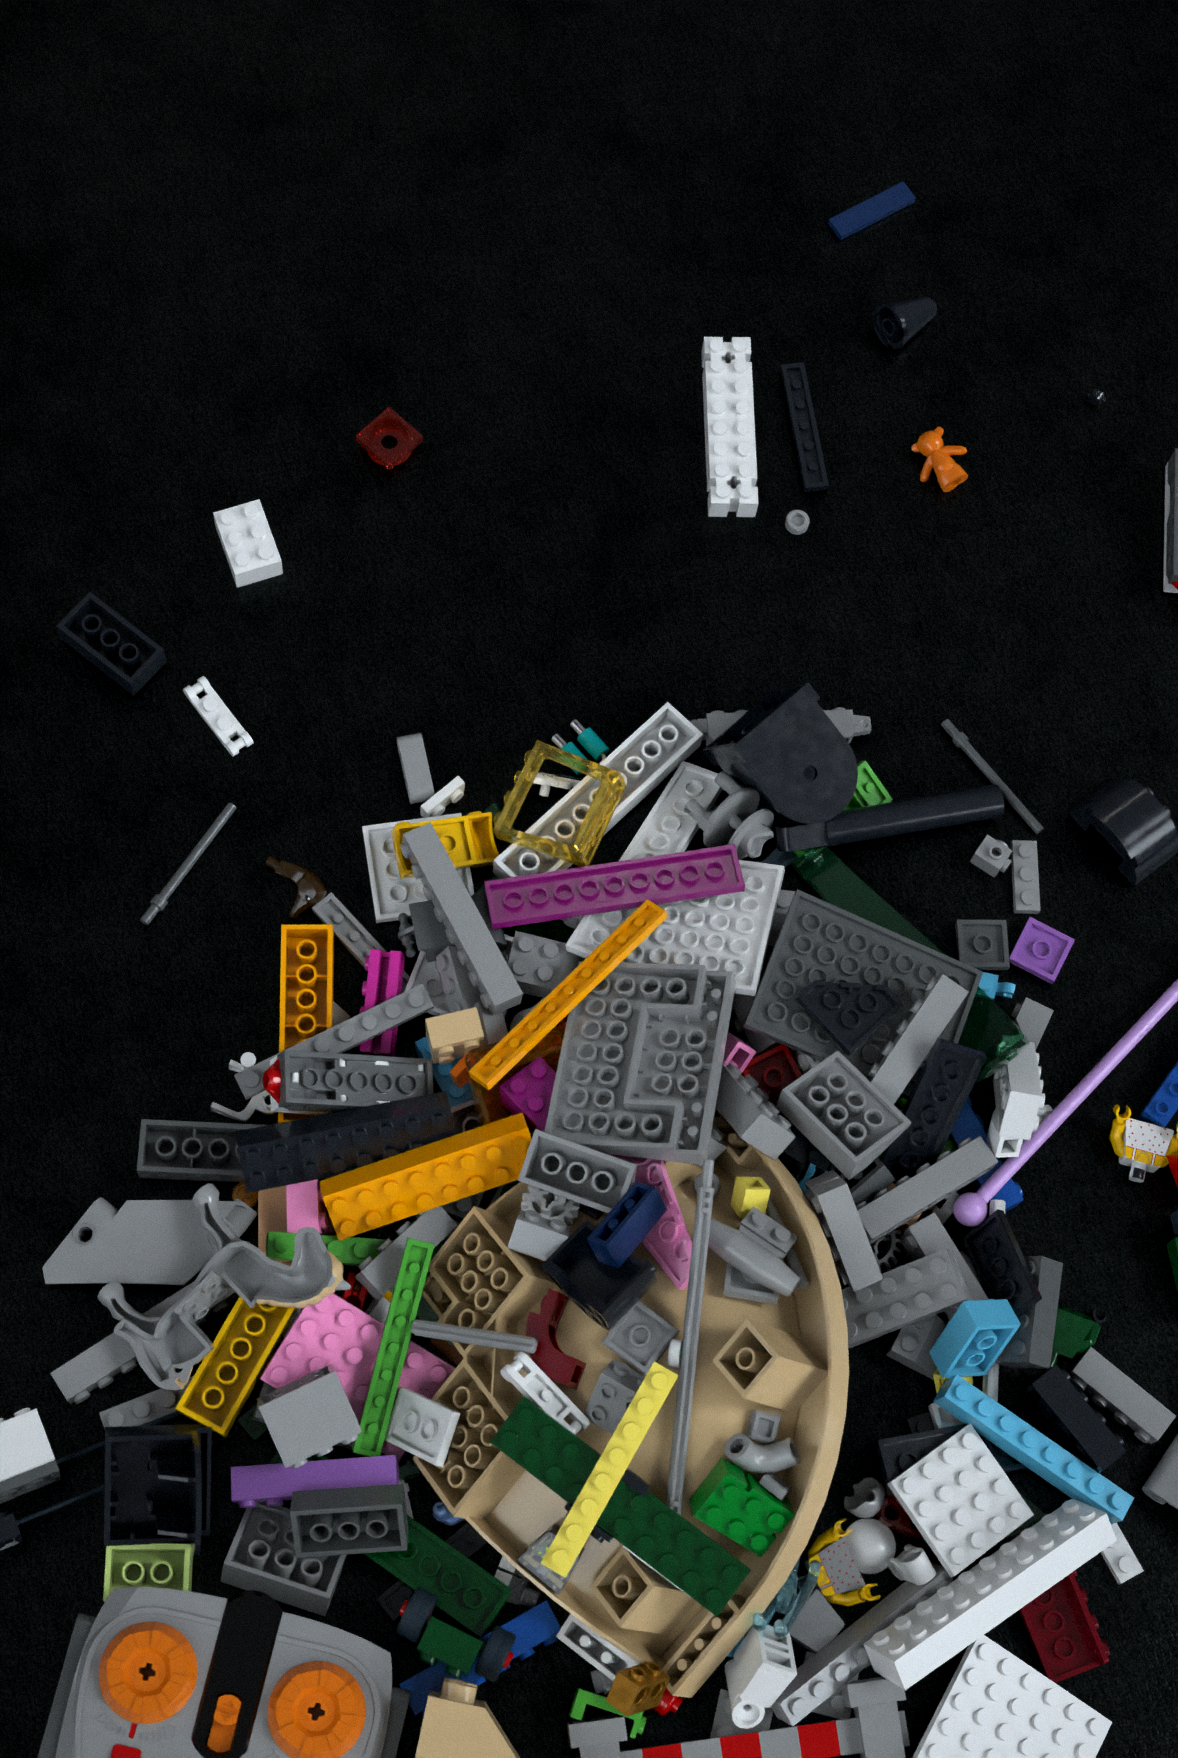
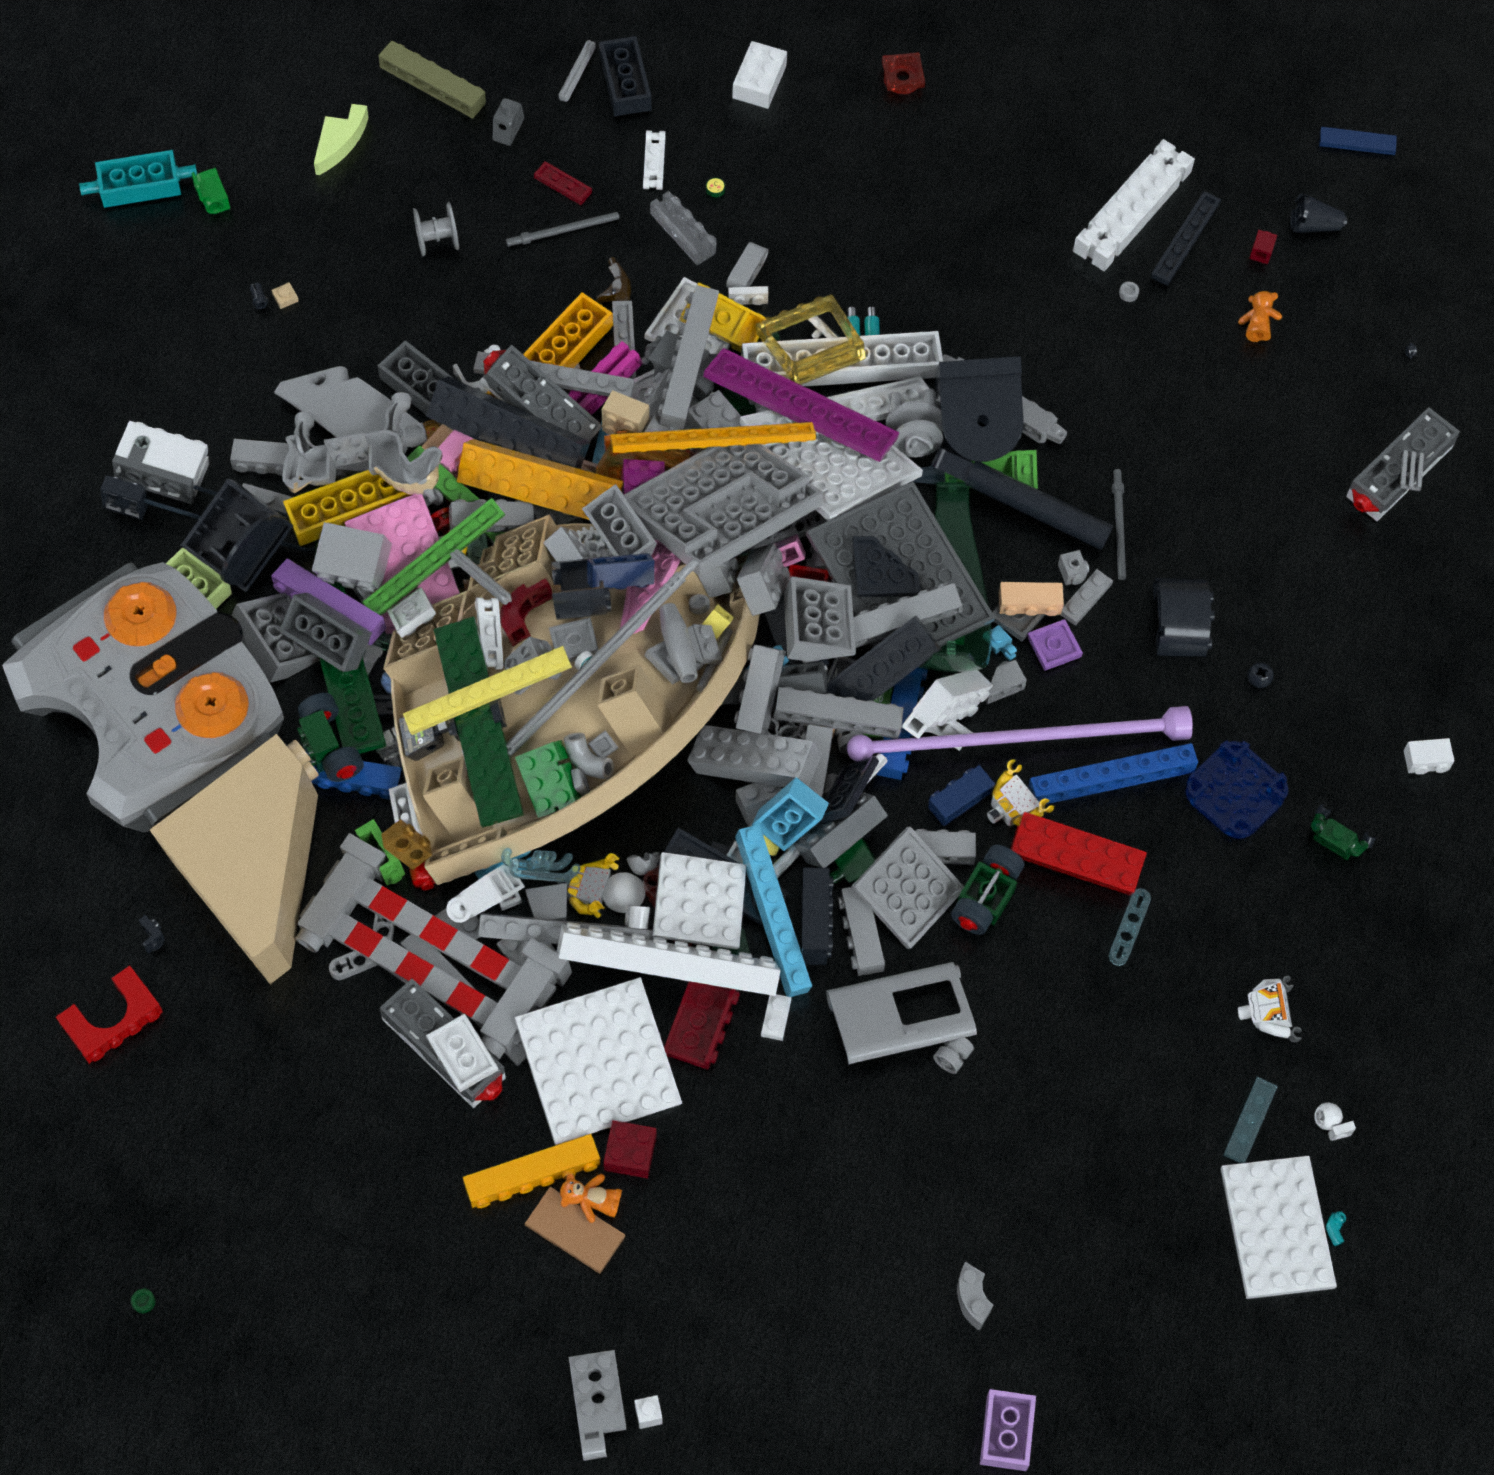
camera: 45 degrees right, 5 degrees down
none -> light grey piece [413,202,459,257]
none -> dark grey torso [493,98,524,146]
none -> dark red tile [534,161,592,205]
none -> light grey axle [559,40,596,102]
none -> clear brick [650,191,717,265]
none -> tile [706,178,725,197]
none -> light grey plate [851,827,964,949]
none -> light grey brick [915,829,976,865]
none -> dark blue brick [928,765,995,826]
none -> light nougat brick [998,582,1064,616]
none -> dark red brick [1249,230,1277,264]

